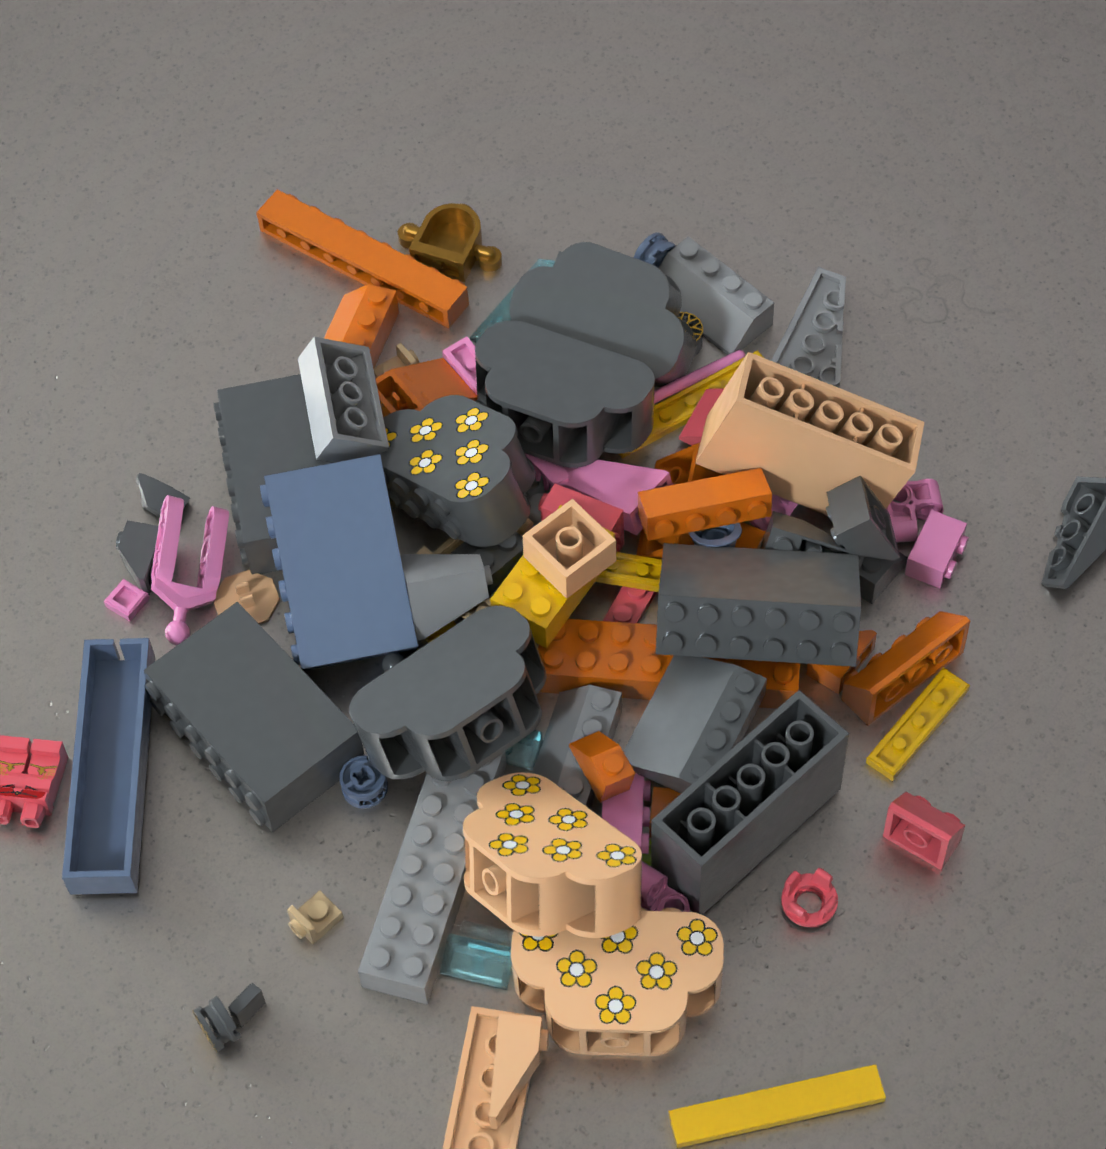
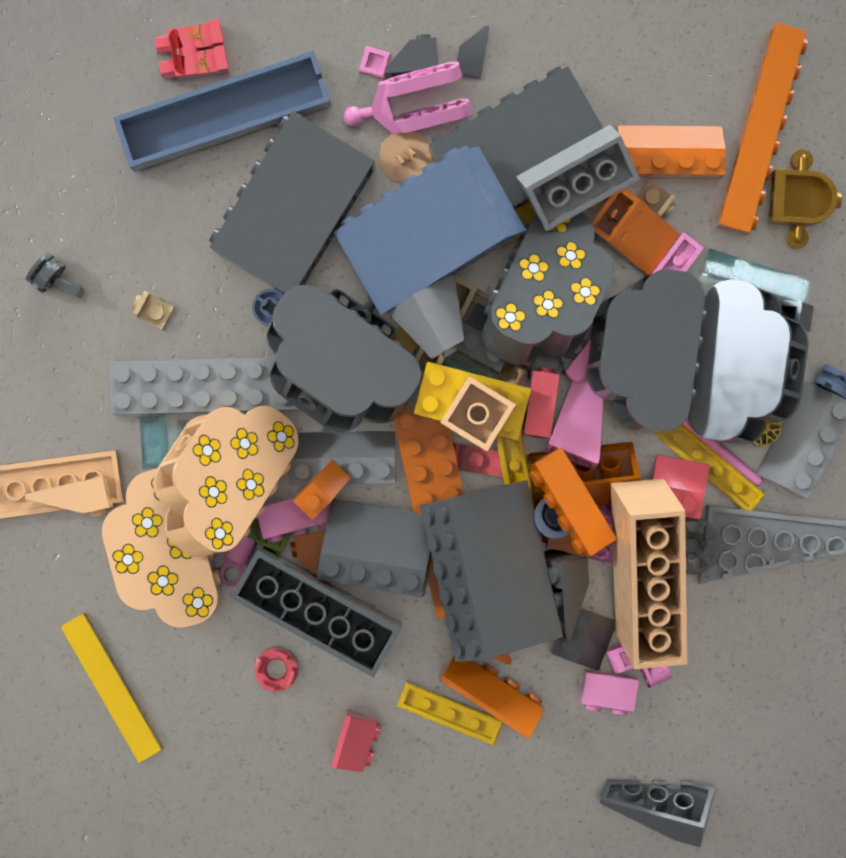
camera: 70 degrees right, 30 degrees up
dark grey slope [826,476,900,561] -> none

